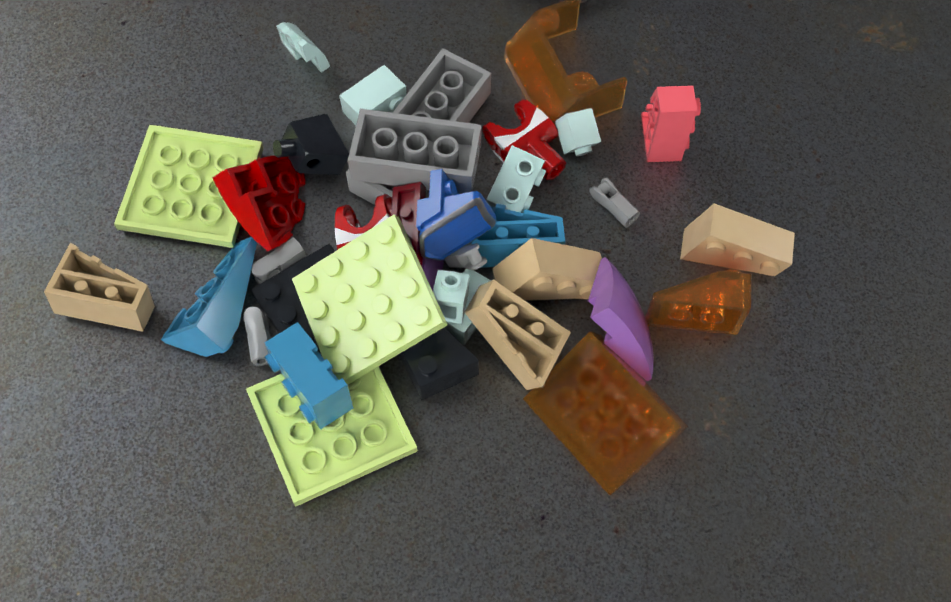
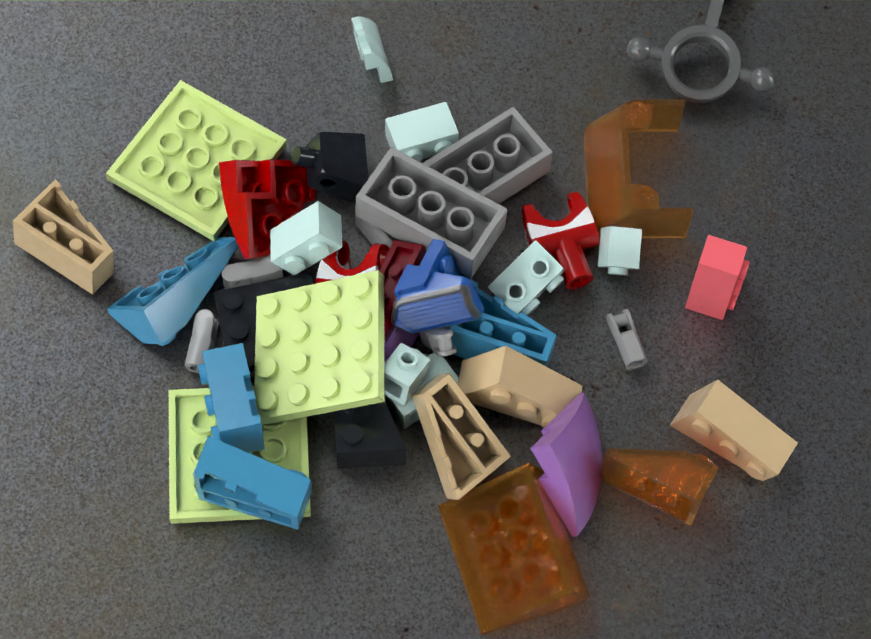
camera: 20 degrees right, 0 degrees up
none -> dark azure wedge [193,436,312,530]
none -> light aqua brick [270,201,342,275]

